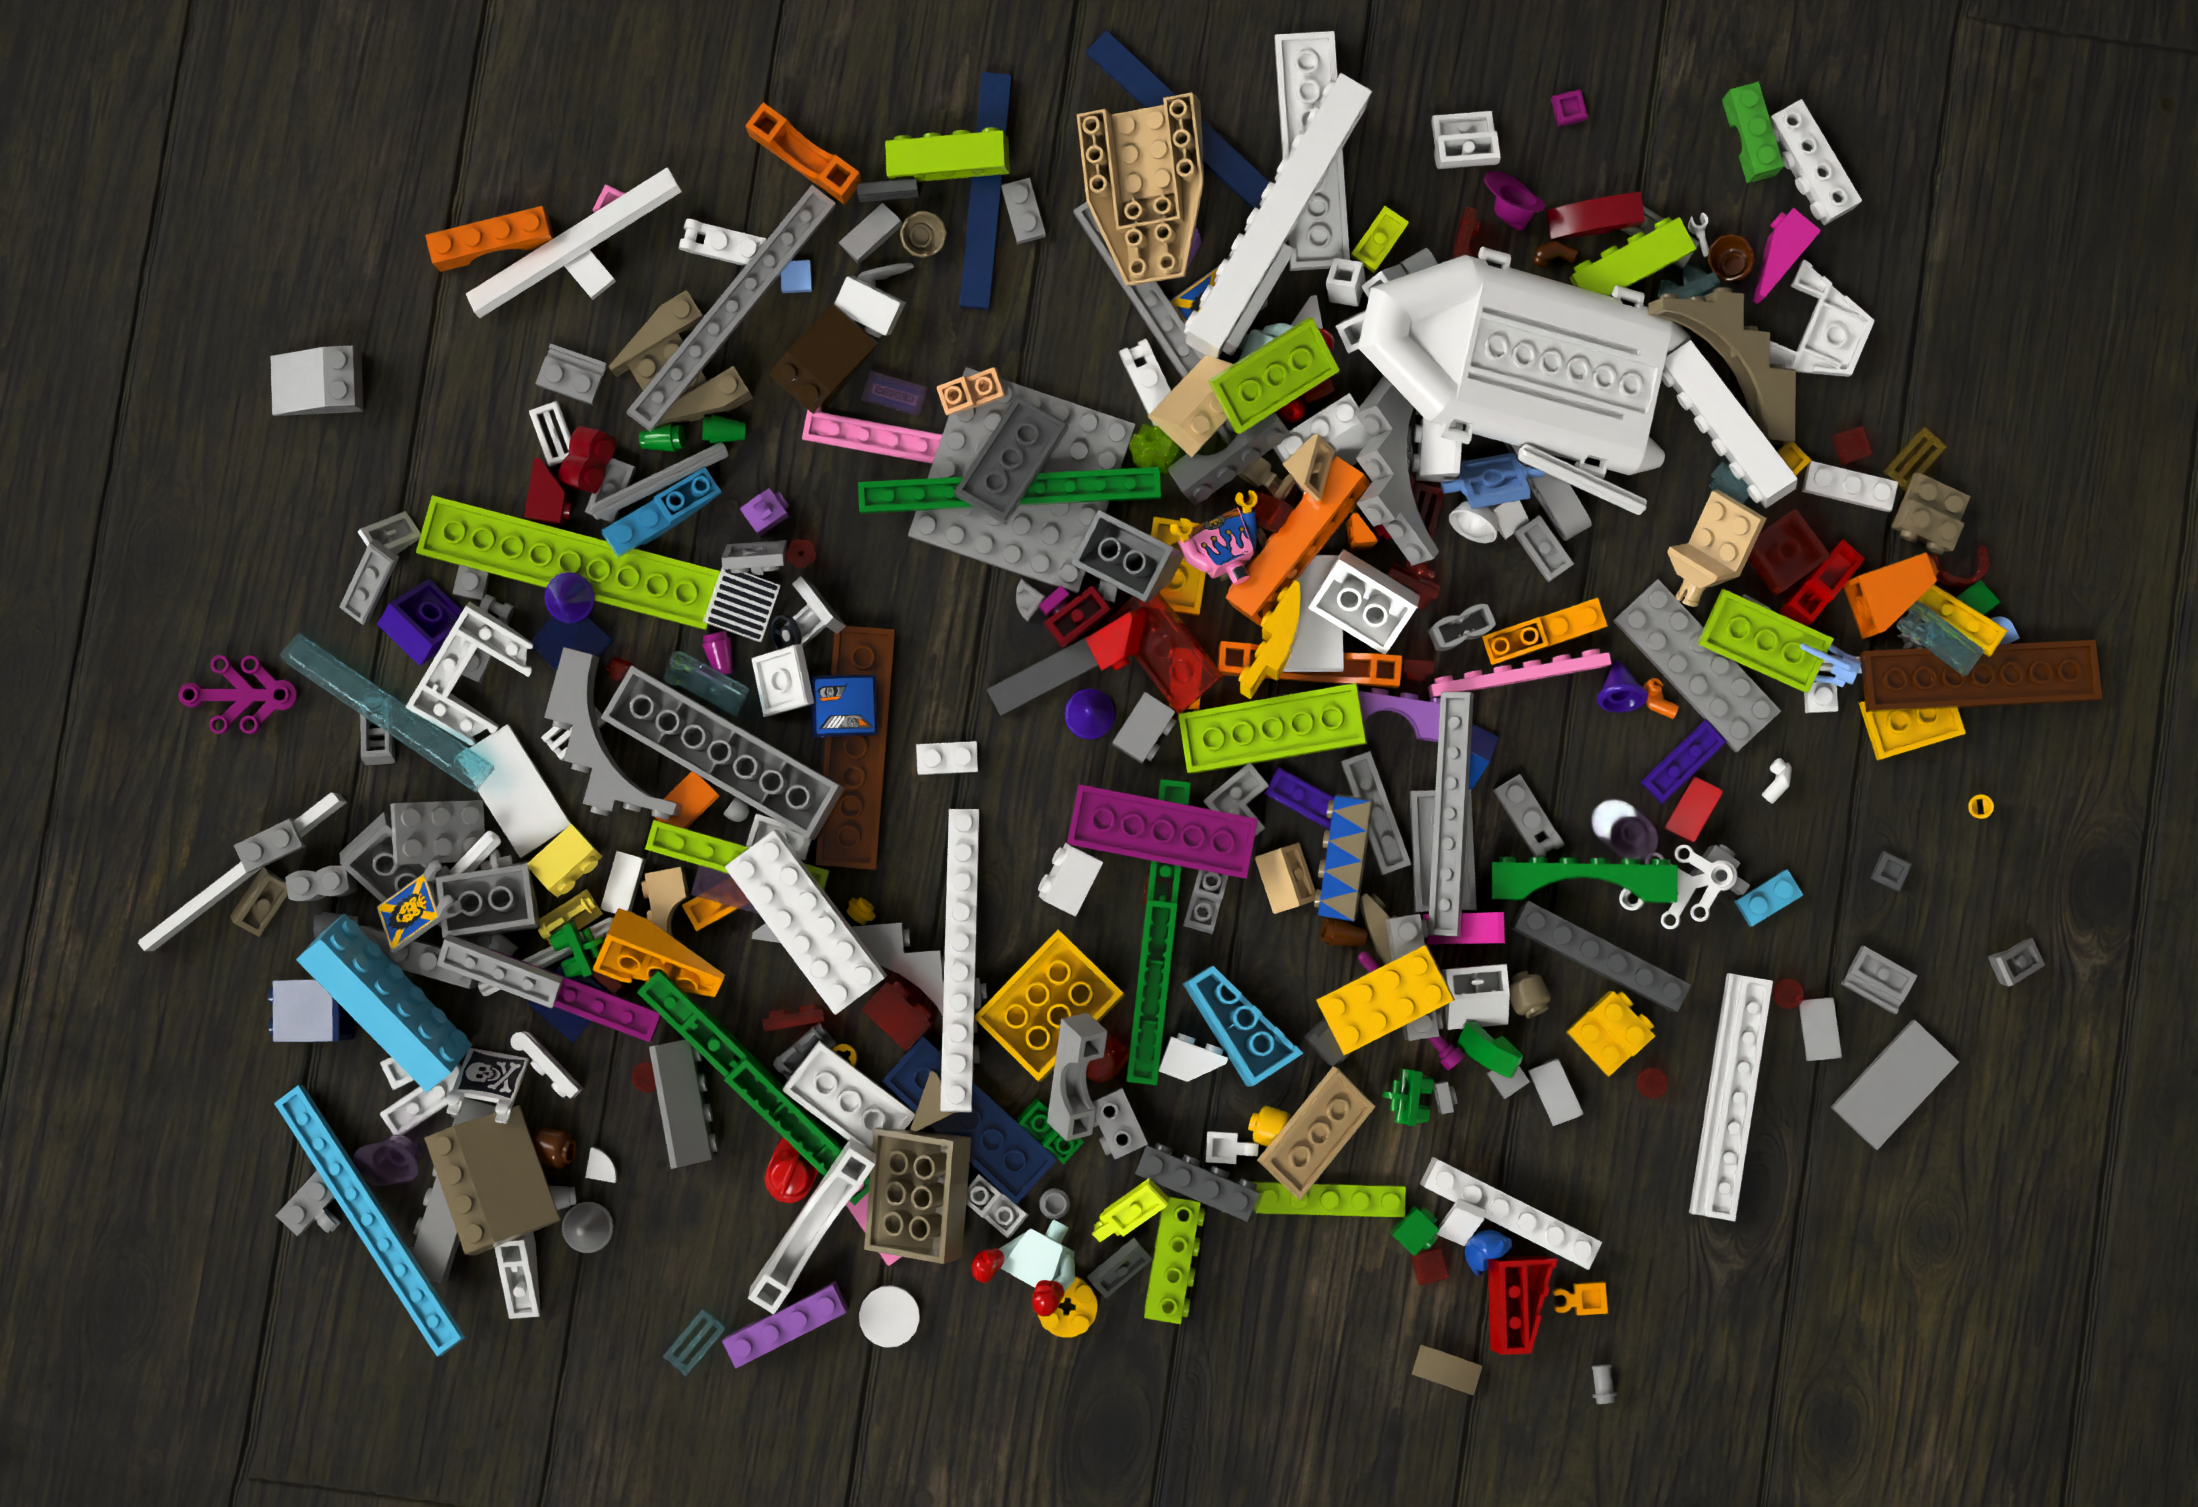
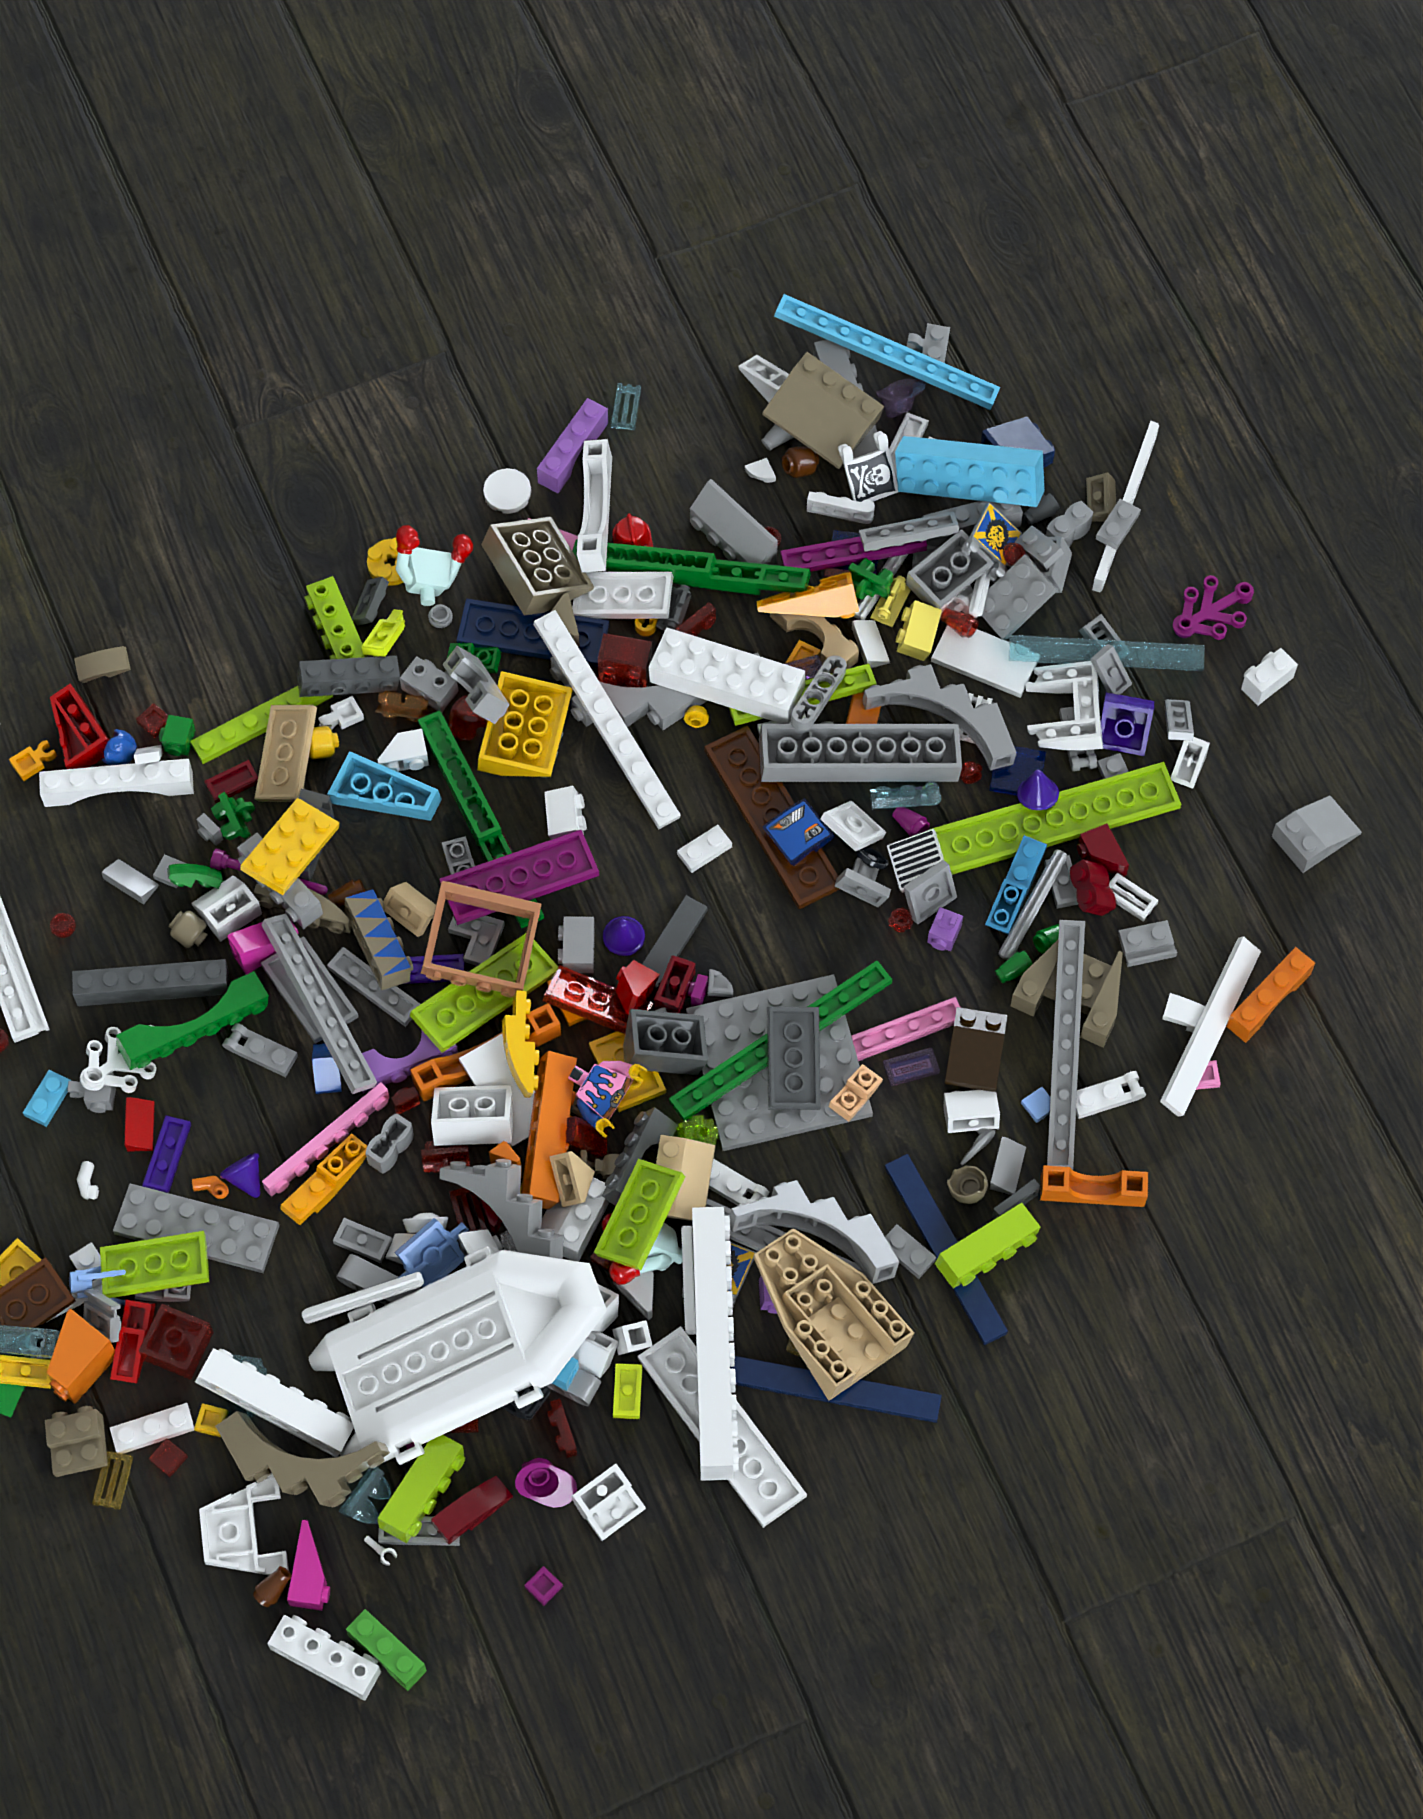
camera: 155 degrees right, 20 degrees down
light grey hat [562,1202,614,1253] -> none
white slope [966,1174,1029,1238] -> none
reddish brown arm [1533,241,1578,267] -> none
yellow plate [1566,991,1655,1077] -> none
clear purple piece [1591,799,1659,862] -> none
tan plate [1668,490,1767,607] -> none
reddish brown hair [1707,234,1755,283] -> none
clear red helmet [1929,546,1990,587] -> none
none -> light grey plate [83,1289,121,1343]
none -> dark red tile [204,760,258,804]
none -> reddish brown cone [253,1566,292,1607]
none -> clear orange hinge [376,691,429,722]
none -> nougat window [420,881,541,998]
none -> arch [730,1180,899,1284]
none -> light grey beam [791,656,847,731]
none -> clear red cone [941,608,978,638]
none -> clear red plate [1003,543,1026,566]
none -> light grey plate [1015,526,1064,569]
none -> light grey plate [1090,644,1132,695]
none -> white brick [1241,648,1298,705]

